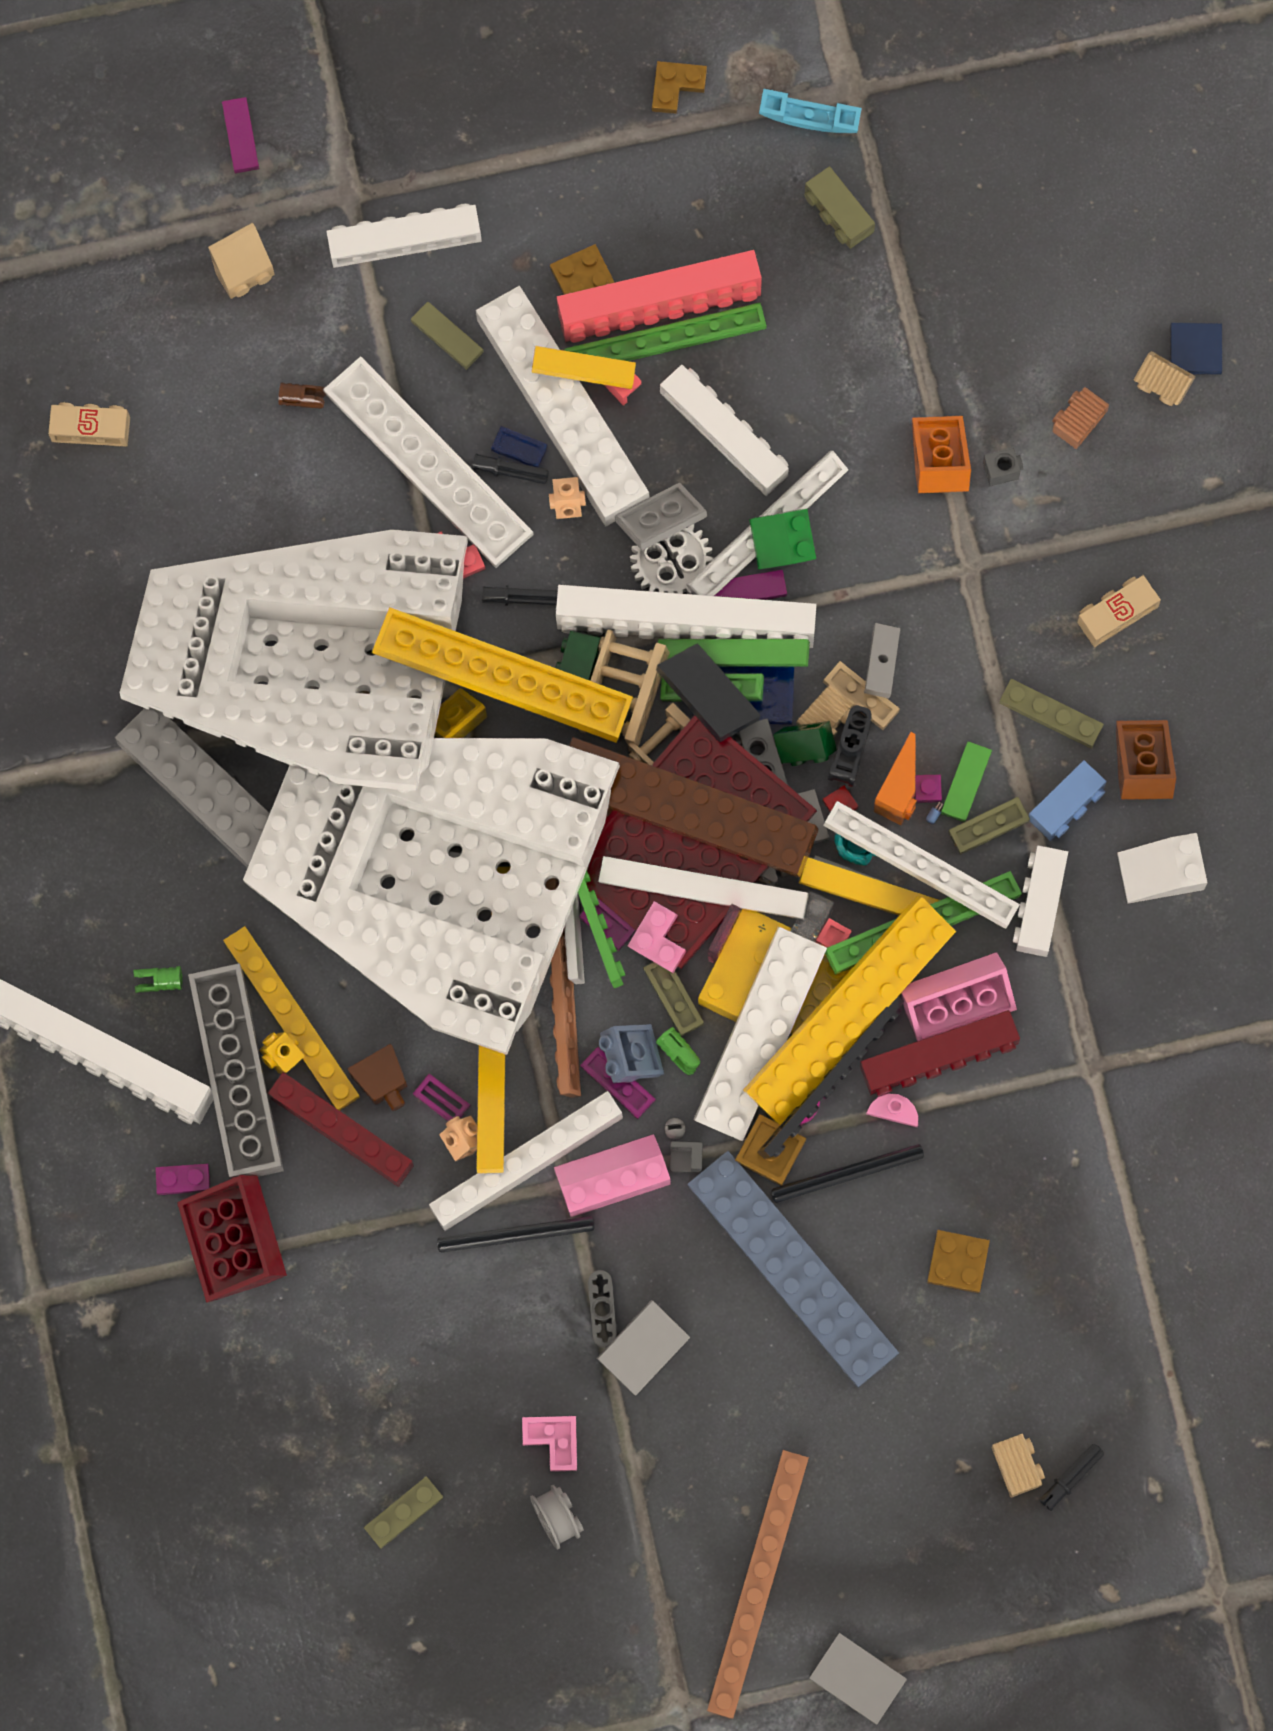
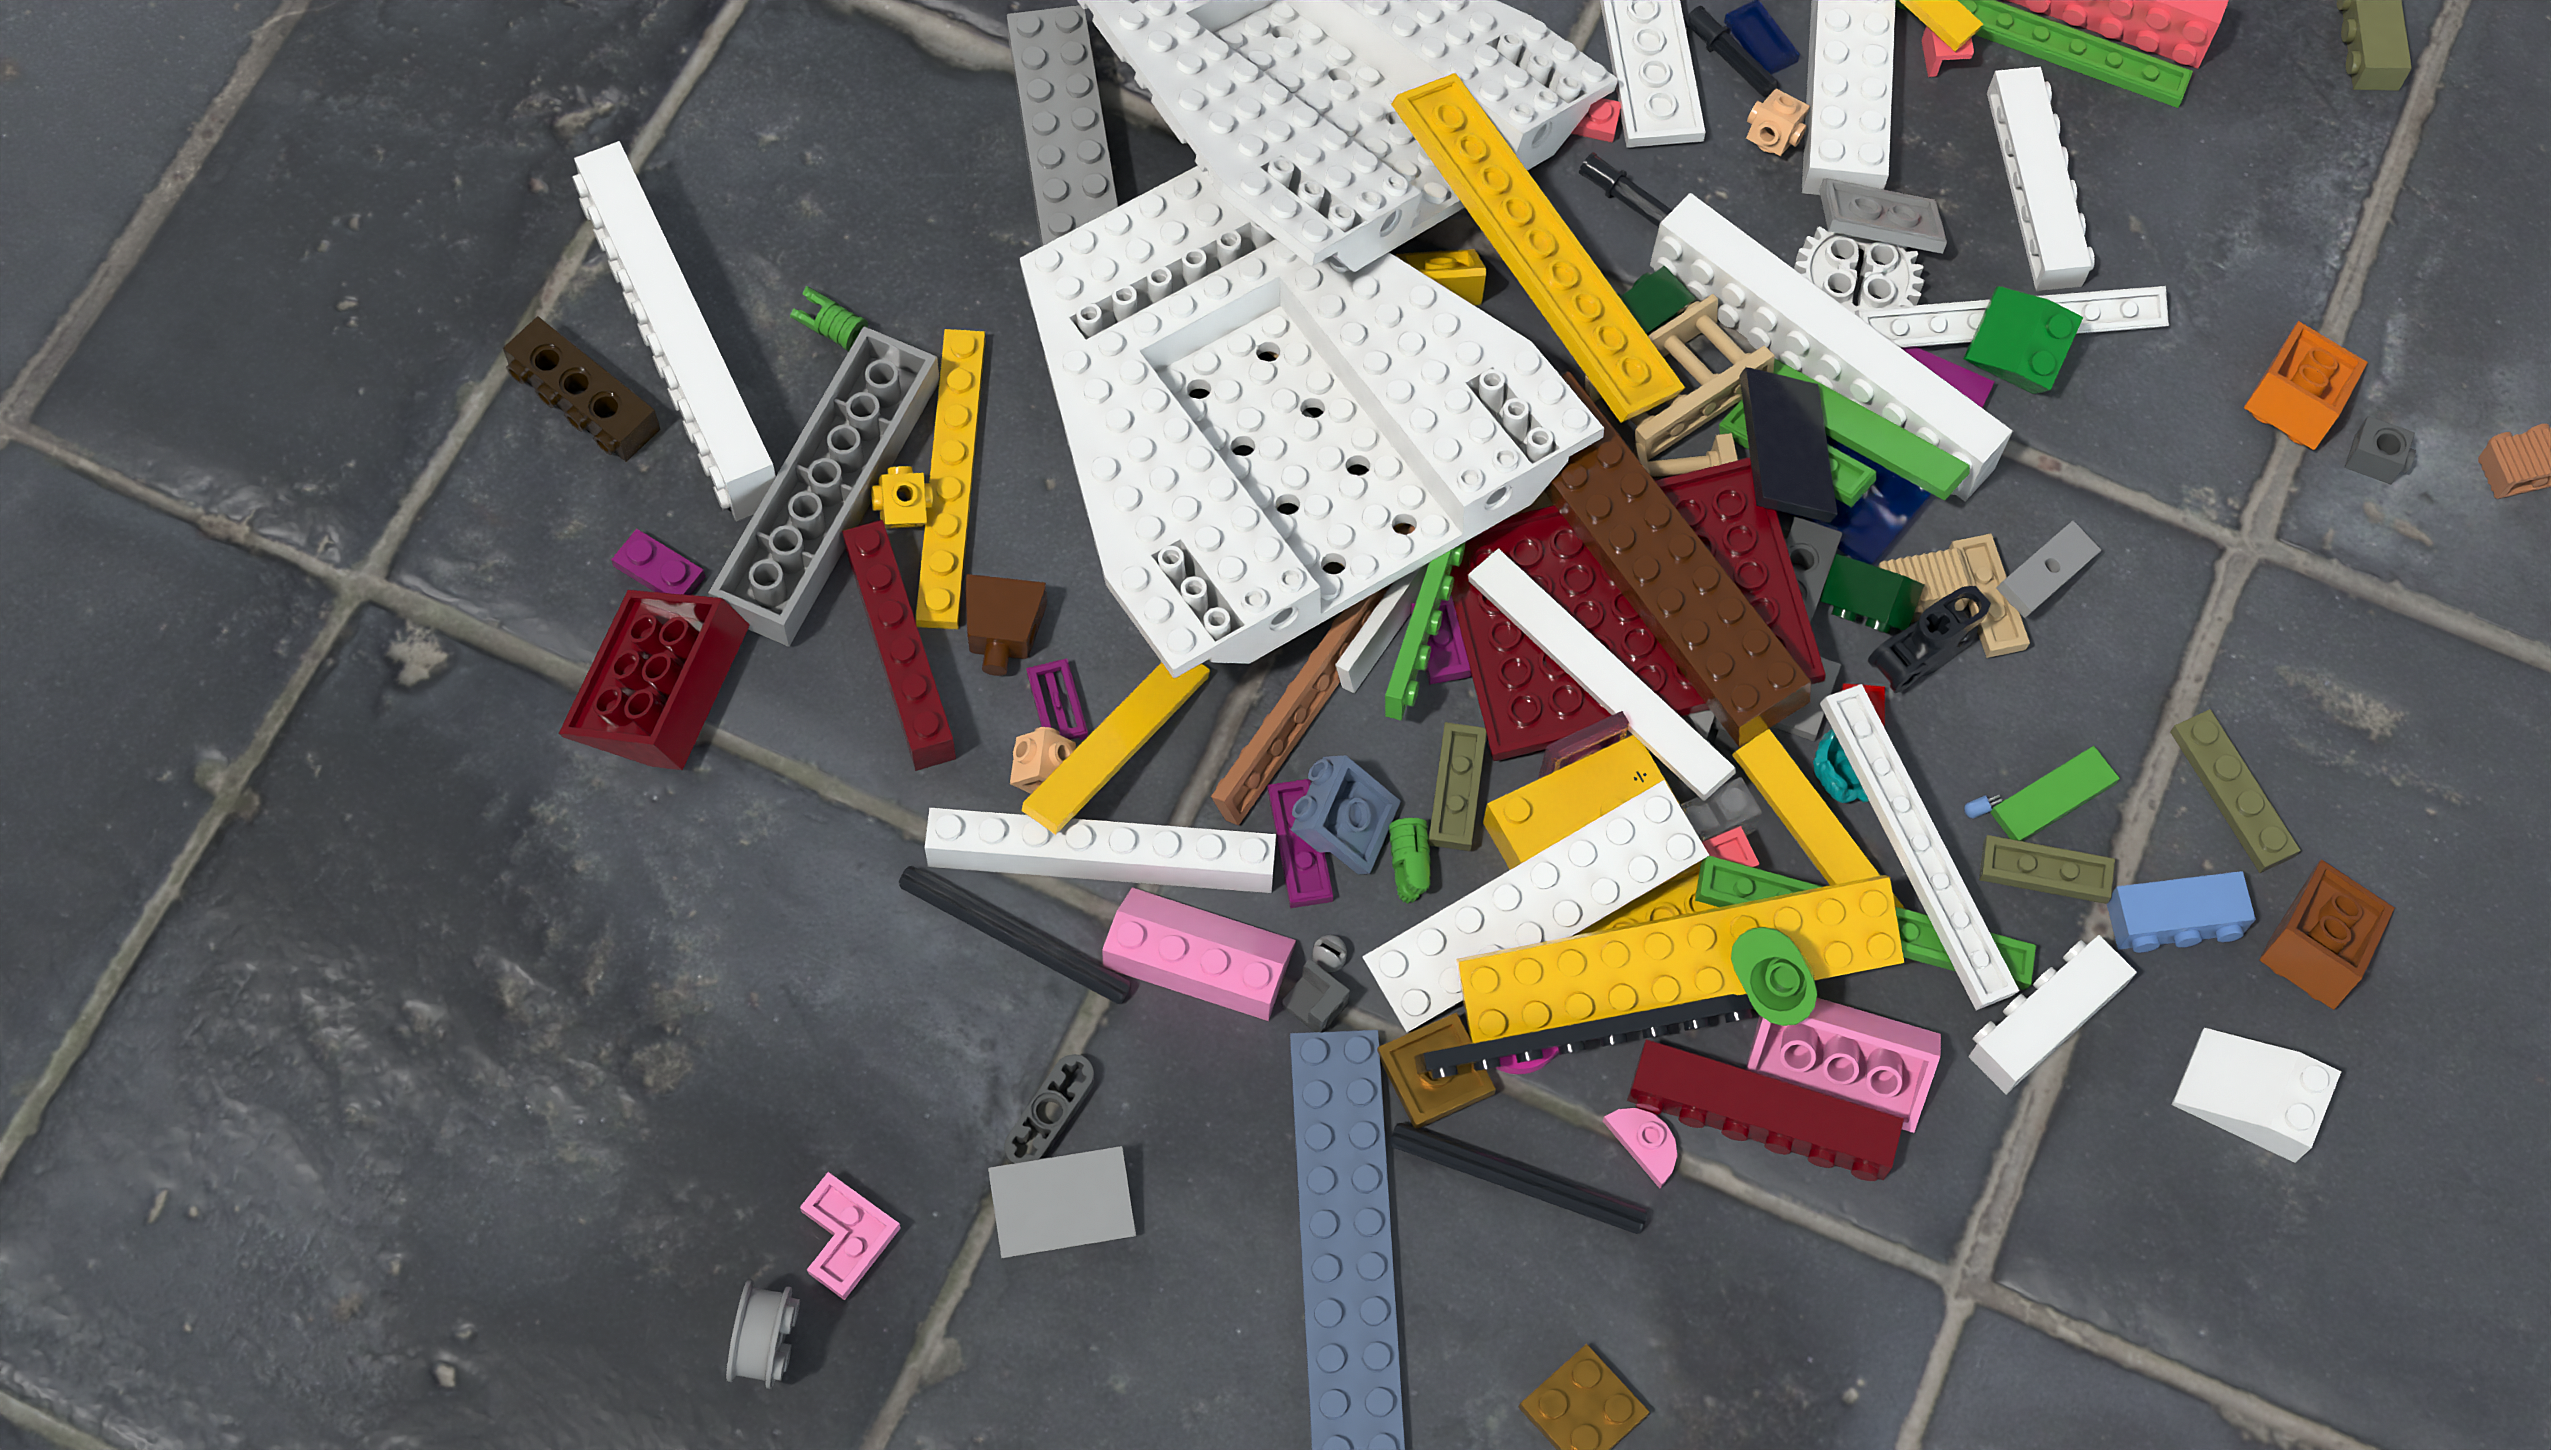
camera: 30 degrees right, 10 degrees down
olive plate [364,1476,443,1549] -> none
bright pink plate [628,901,686,973] -> none
orange slope [874,732,917,825] -> none
magenta plate [915,775,942,803] -> none
tan brick [1077,575,1161,647] -> none
none -> dark brown brick [503,316,661,462]
none -> bright green piece [1731,927,1817,1026]

